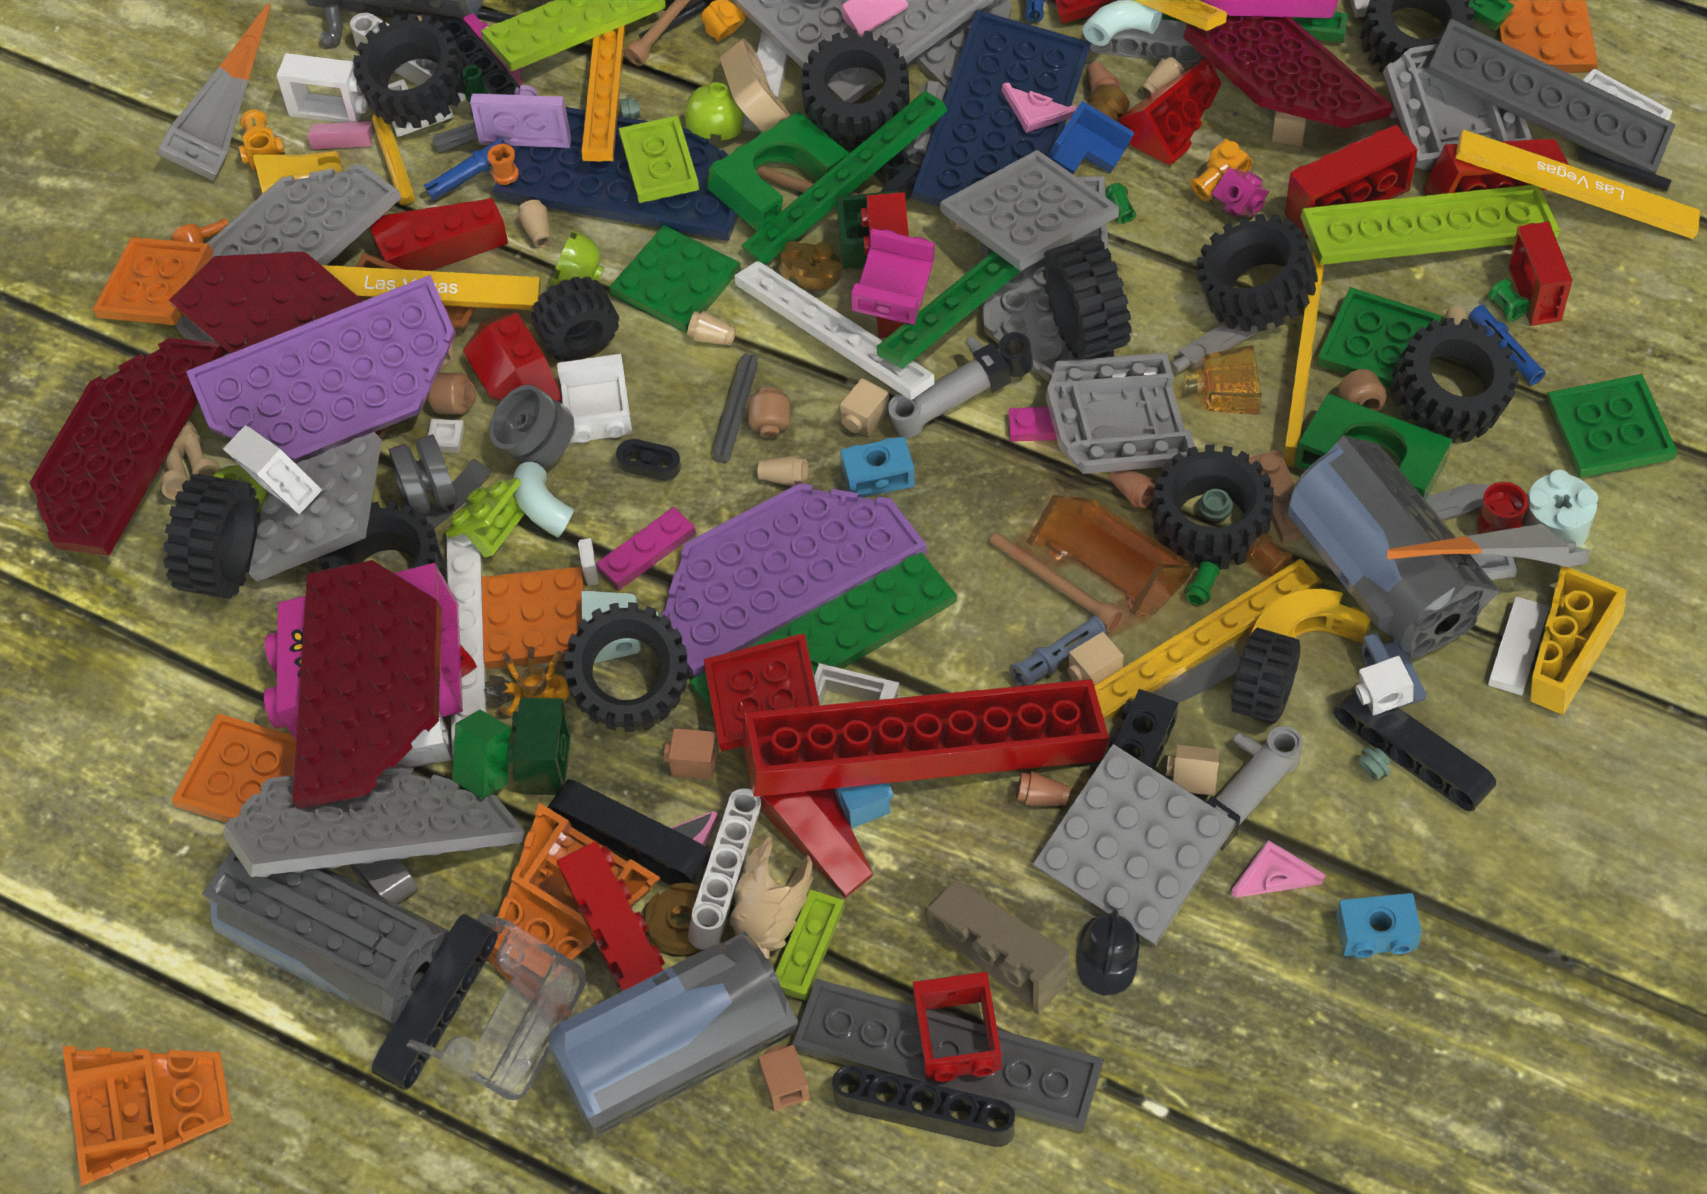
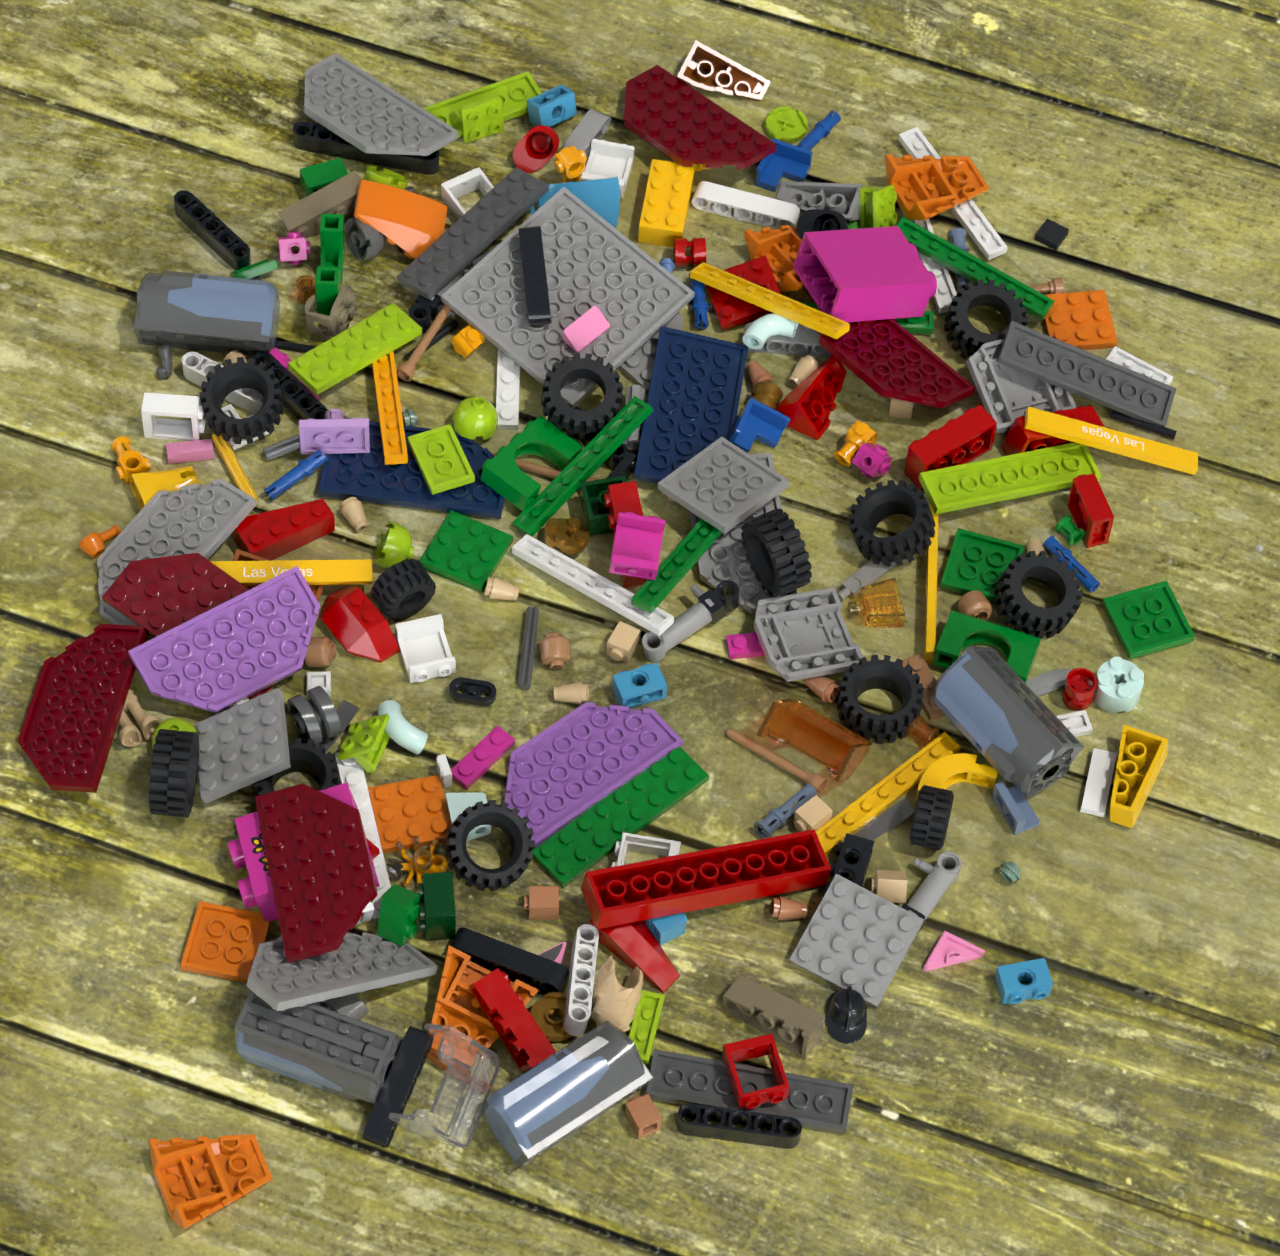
camera: 15 degrees left, 0 degrees up
orange plate [93,237,214,325] -> none
light grey plate [157,3,271,181] -> none
white window [223,425,322,515] -> none
dark green pin [462,65,489,118] -> none
orange bush [487,144,519,185] -> none
dark grey wheel [490,385,574,468] -> none
red plate [703,633,820,752] -> none
tan beam [720,38,791,132] -> none
bright pink tile [1001,82,1077,133] -> none
green pin [1105,183,1136,224] -> none
green pin [1185,561,1220,606] -> none
sand green plate [1199,489,1233,521] -> none
black beam [1333,683,1496,811] -> none
white brick [1355,656,1414,716] -> none
light grey plate [1387,524,1590,567] -> none

